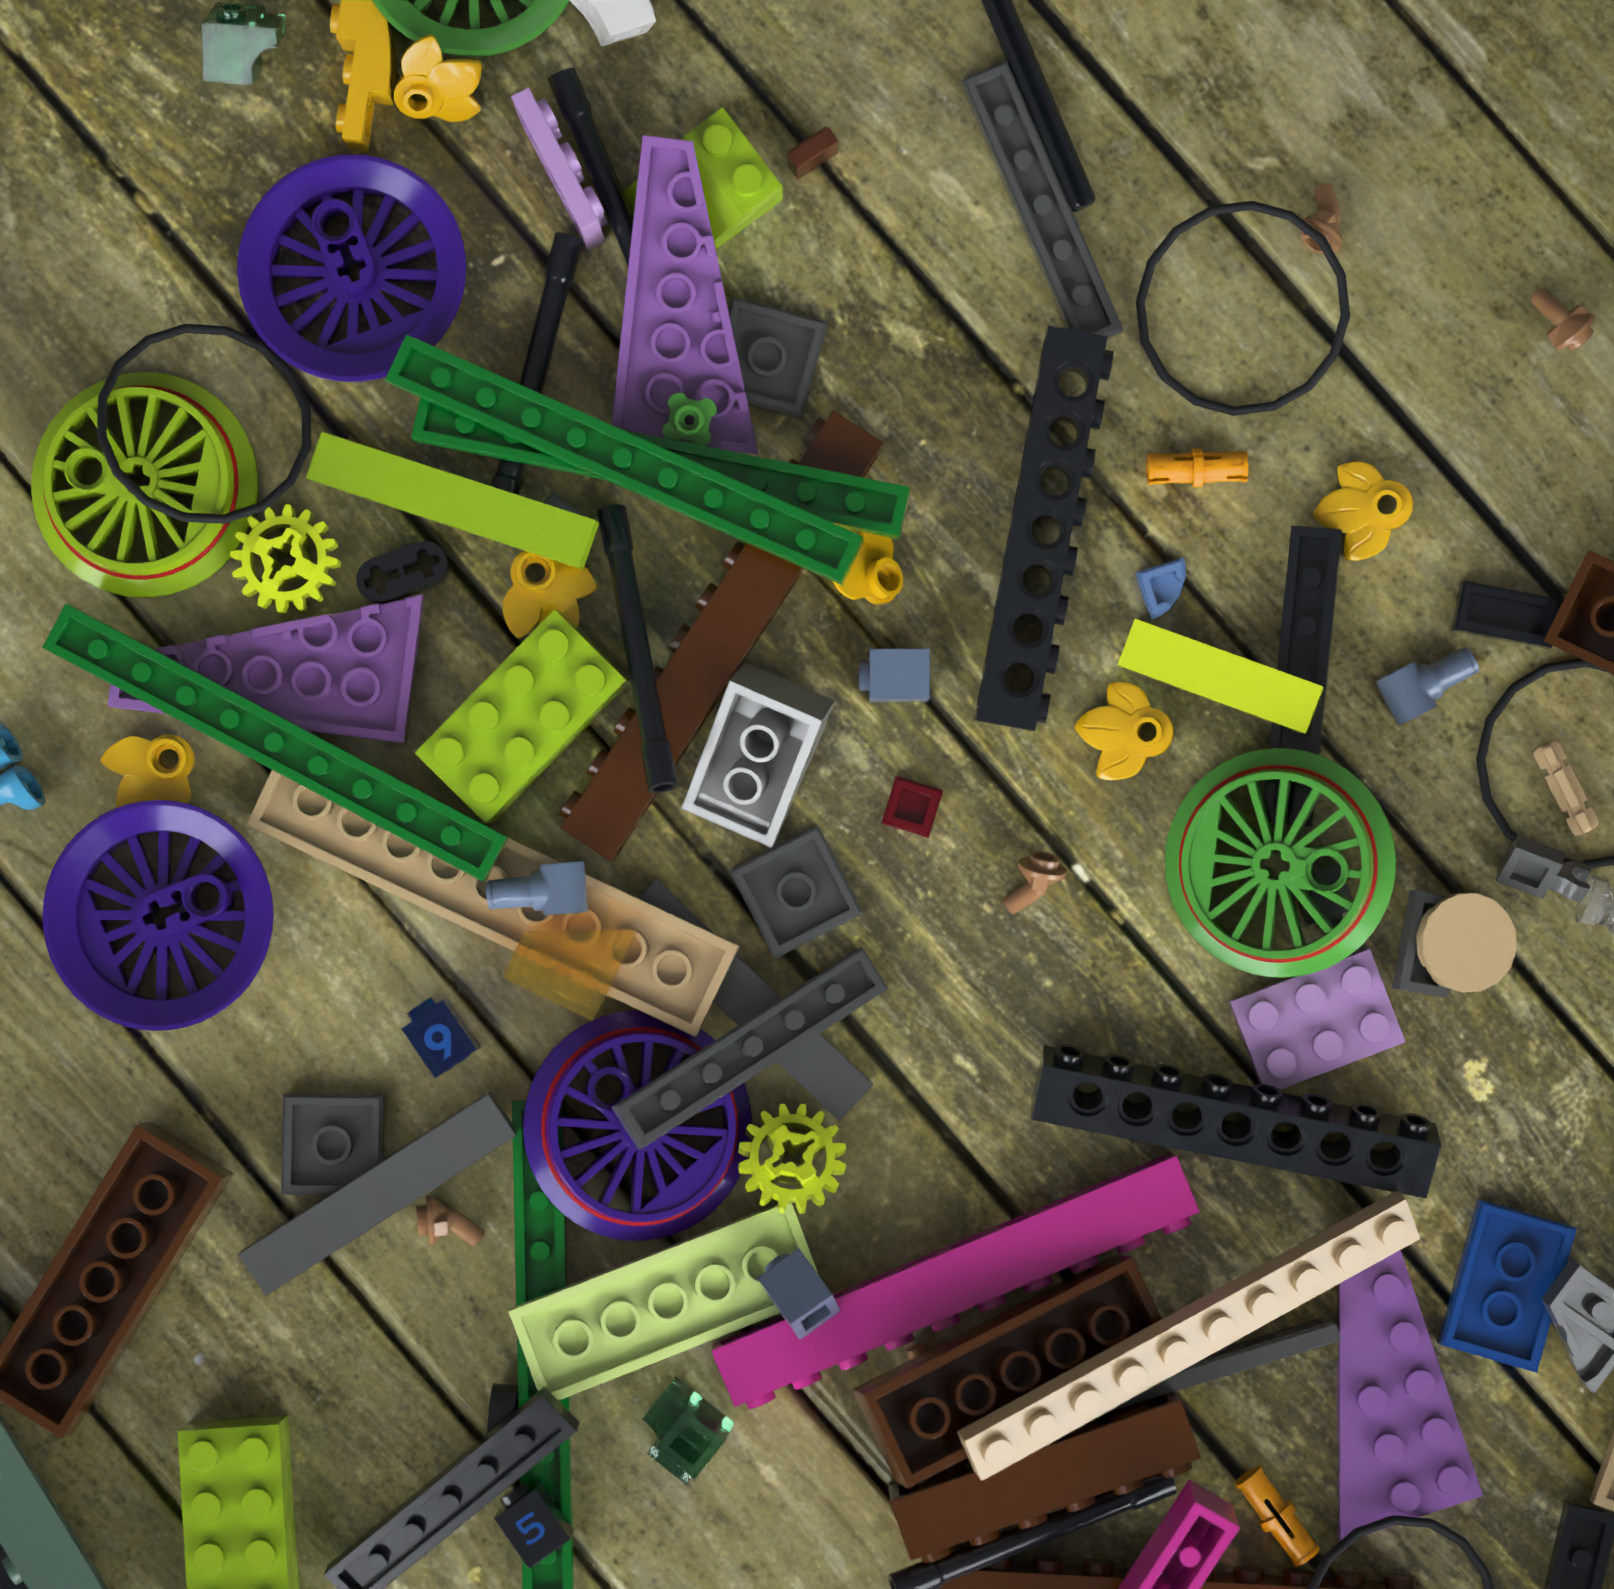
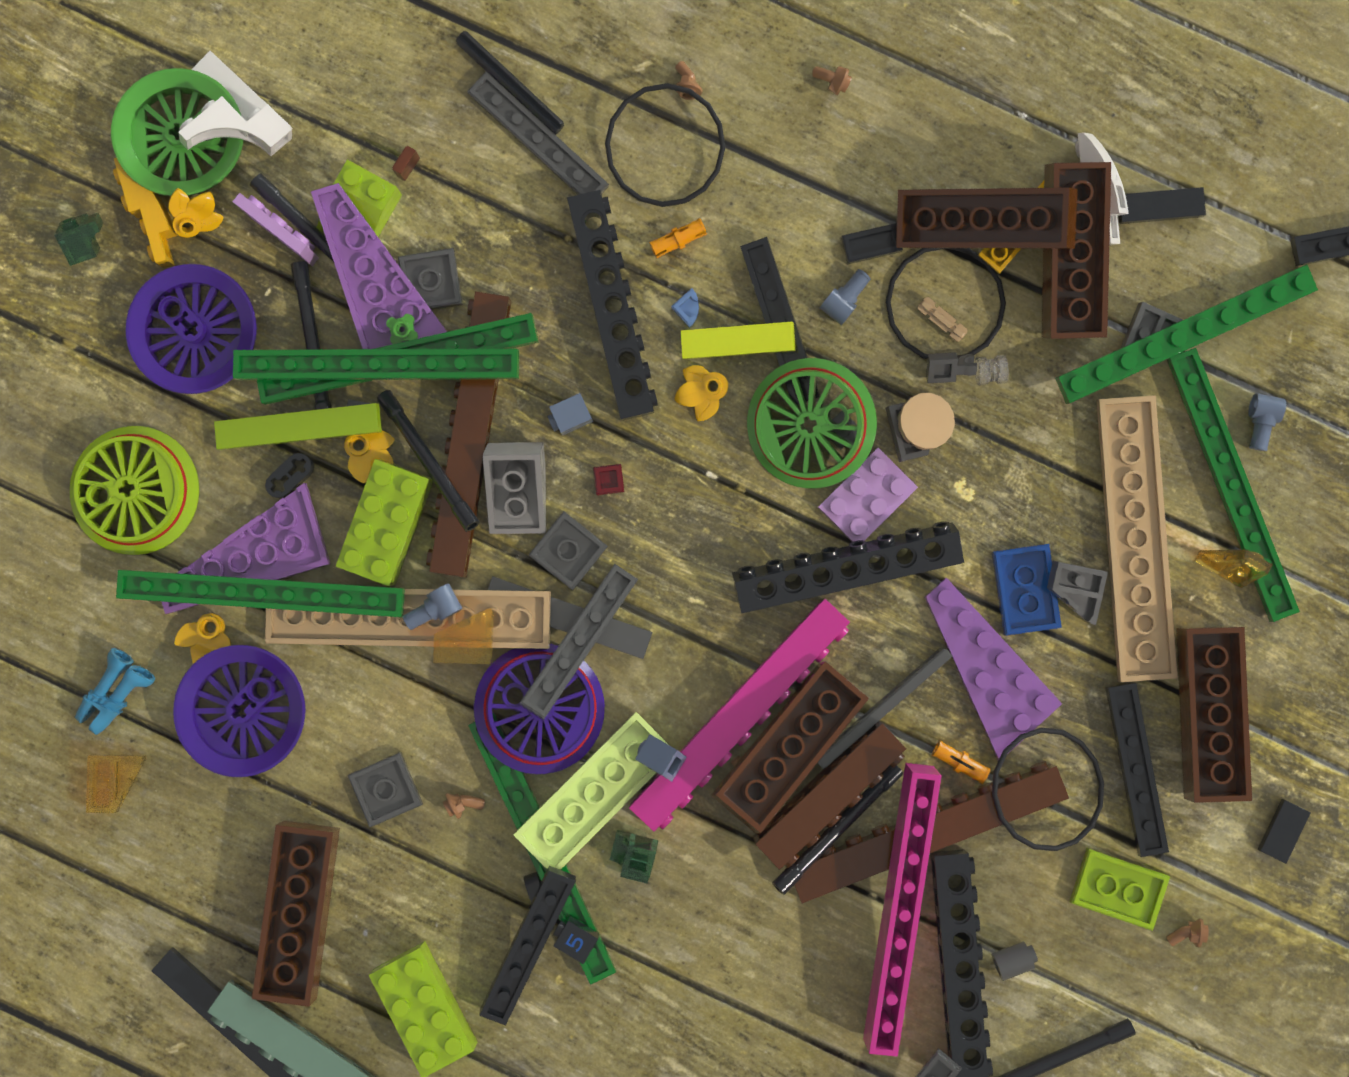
camera: 25 degrees left, 0 degrees up
black piece [97,324,311,524] -> none
neon yellow gear [230,504,341,614] -> none
dark grey tile [238,1091,518,1296] -> none
clear blue brick [401,997,482,1078] -> none
neon yellow gear [738,1103,846,1214] -> none
yellow plate [832,528,903,605] -> none
tan plate [957,1191,1420,1481] -> none
medium nougat plate [1003,851,1067,915] -> none
yellow plate [1313,461,1414,561] -> none

